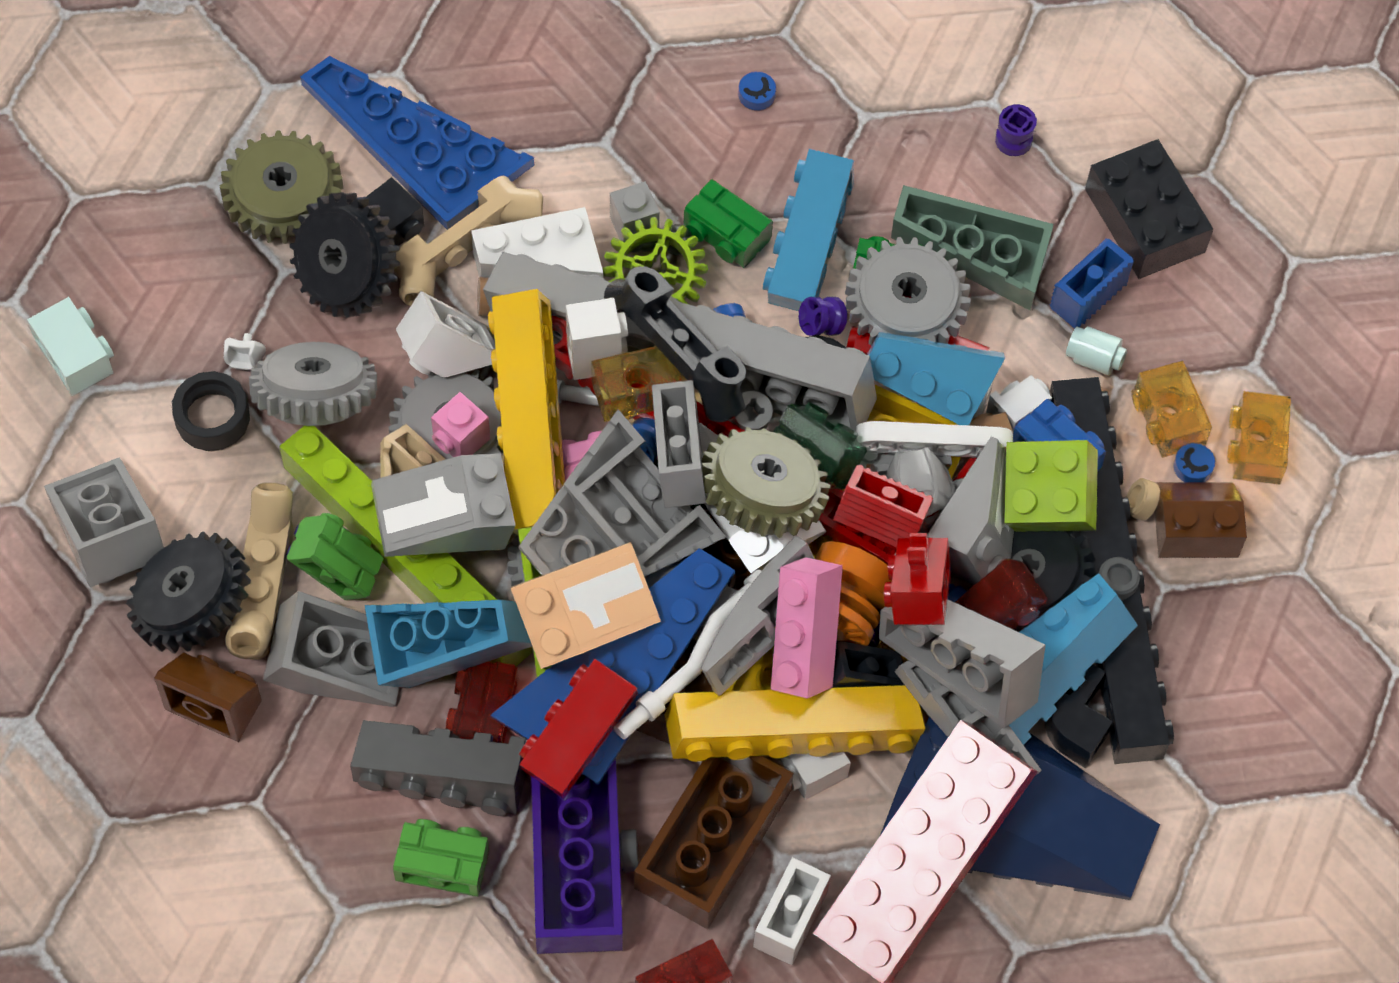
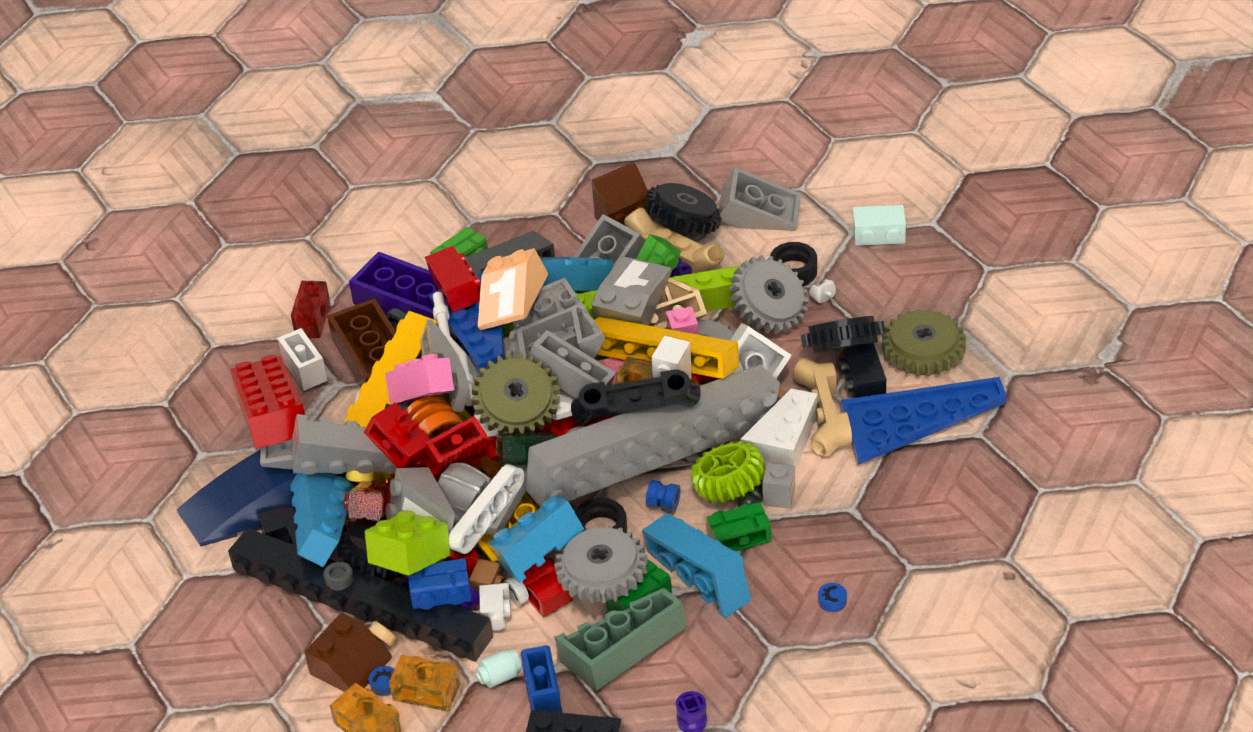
camera: 130 degrees right, 20 degrees down
dark purple wheel [798,297,847,336] -> none

